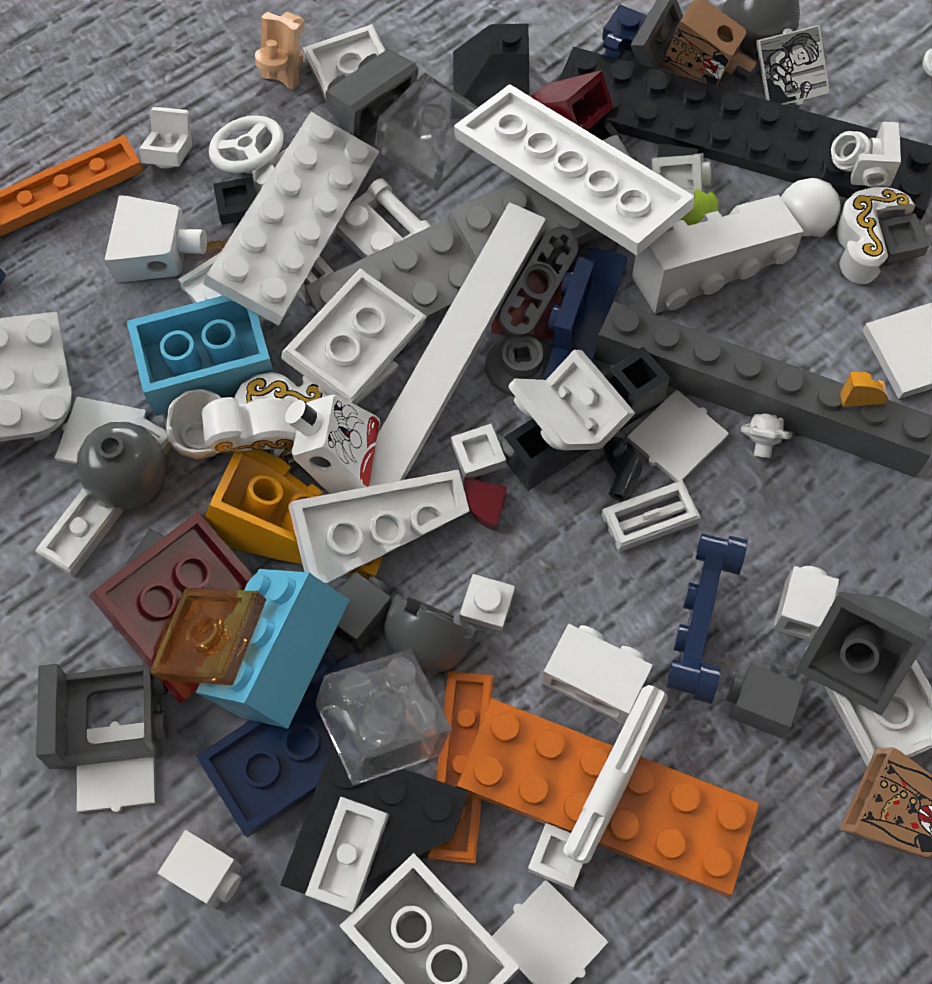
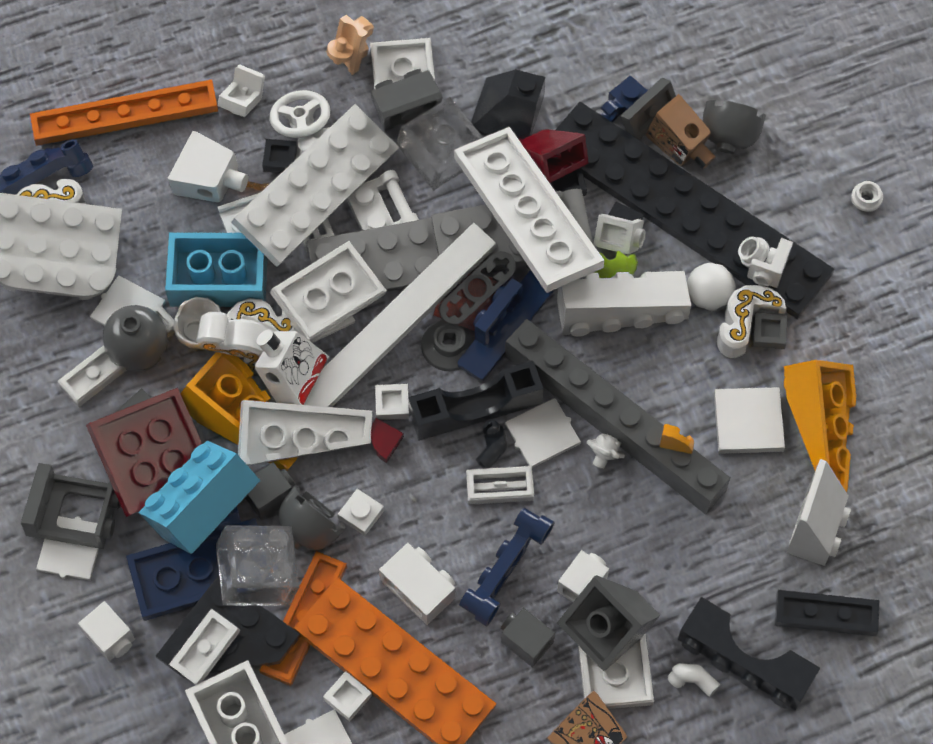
camera: 15 degrees right, 0 degrees up
clear orange plate [150,588,266,686] -> none
white bracket [508,350,635,450] -> none
white axle [564,685,668,864] -> none
piece [756,25,830,105] -> none

